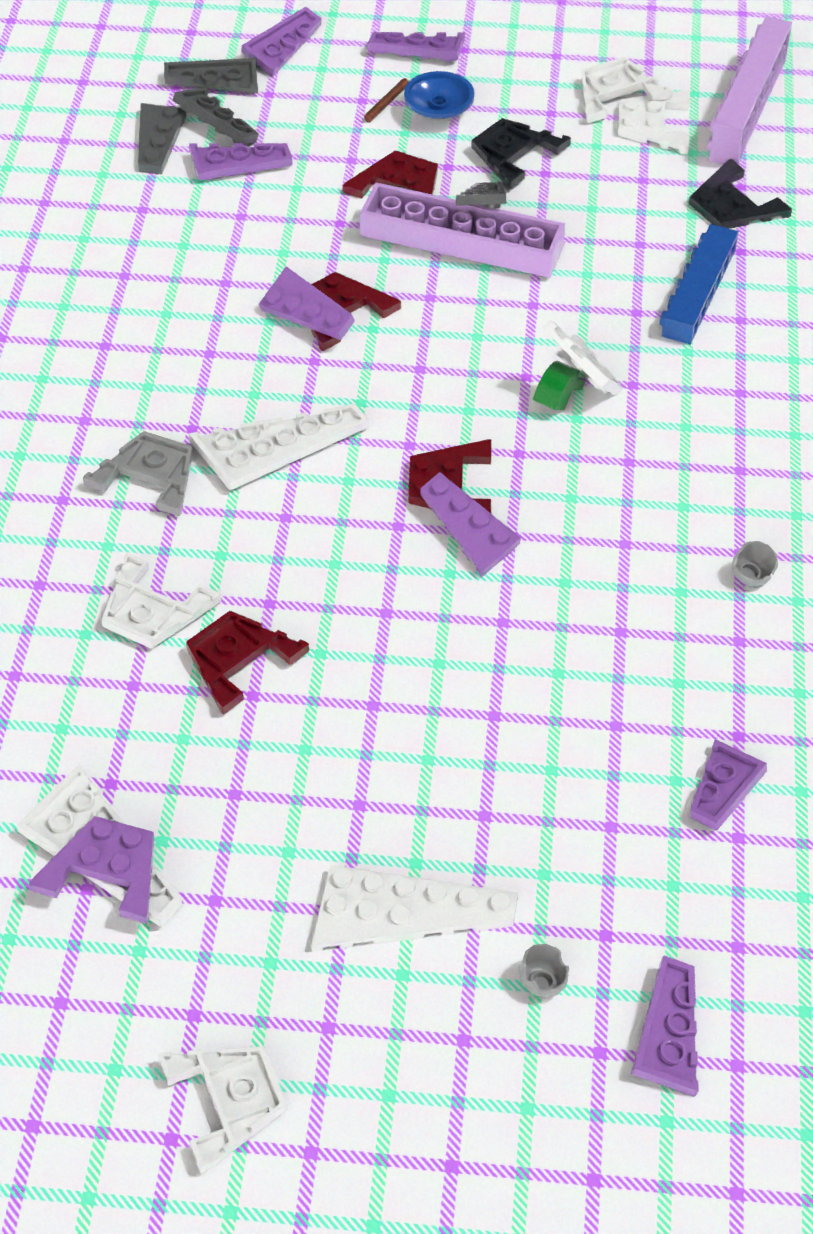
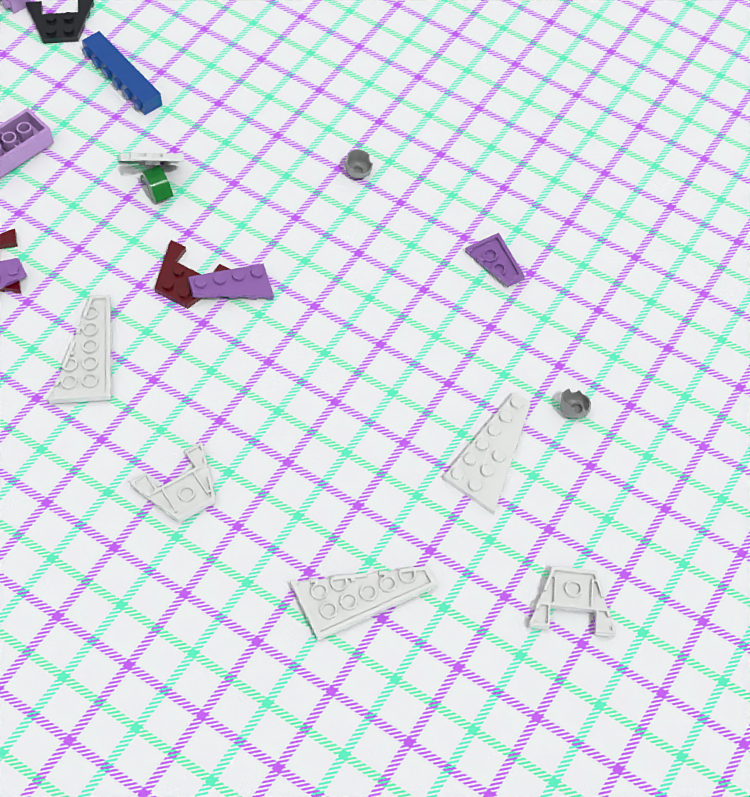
camera: 65 degrees left, 10 degrees up
medium lavender wing [29,816,155,924] -> none
light grey wing [83,431,193,516] -> none
dark red wing [186,611,309,714] -> none
medium lavender wing [631,955,699,1097] -> none

